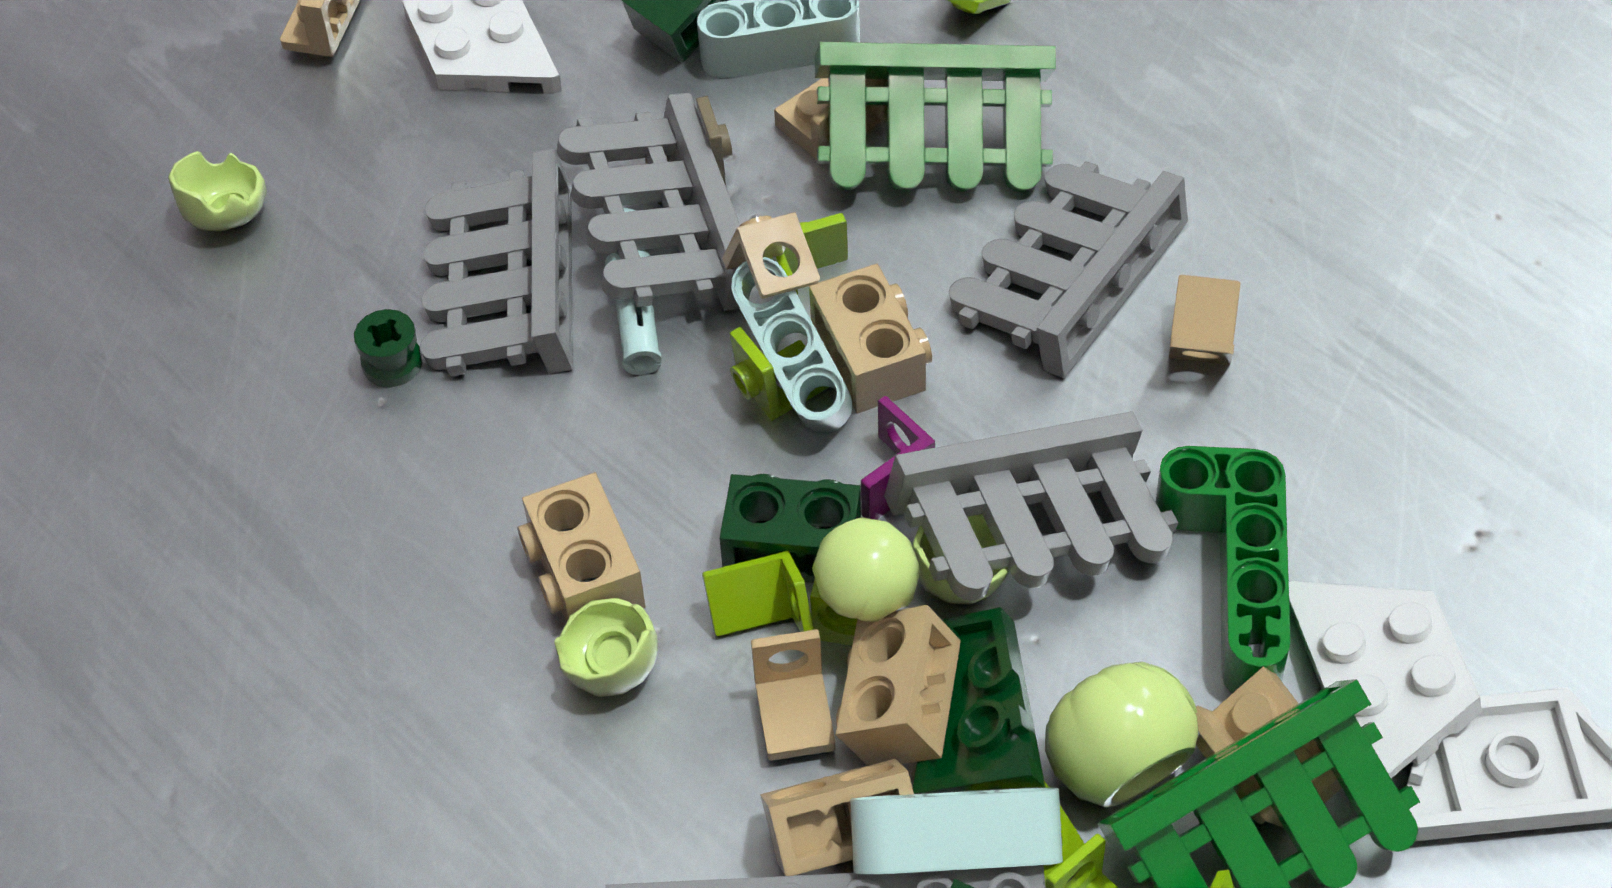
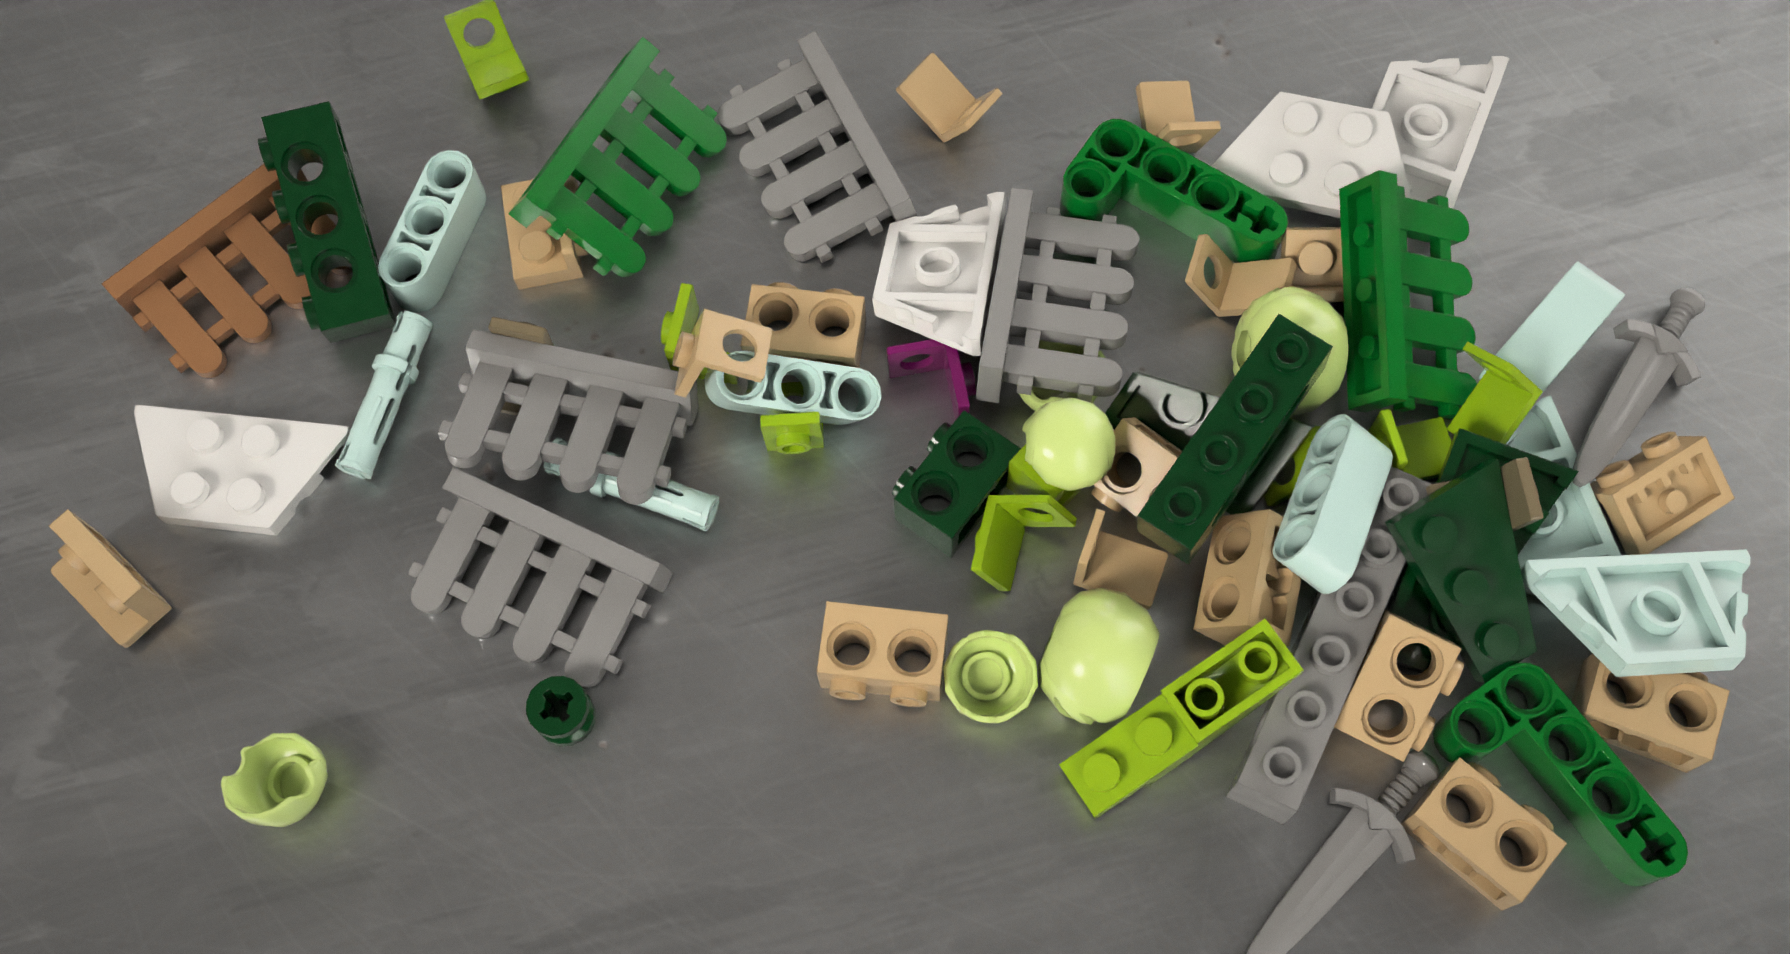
camera: 60 degrees left, 15 degrees up
none -> light aqua pin [335,311,434,479]
none -> white wing [872,192,1006,356]
none -> yellowish green piece [1038,587,1160,725]
none -> lime slope [1059,618,1304,819]
none -> tan bracket [1136,81,1221,153]
none -> dark green brick [1137,314,1333,565]
none -> tan bracket [1185,234,1297,317]

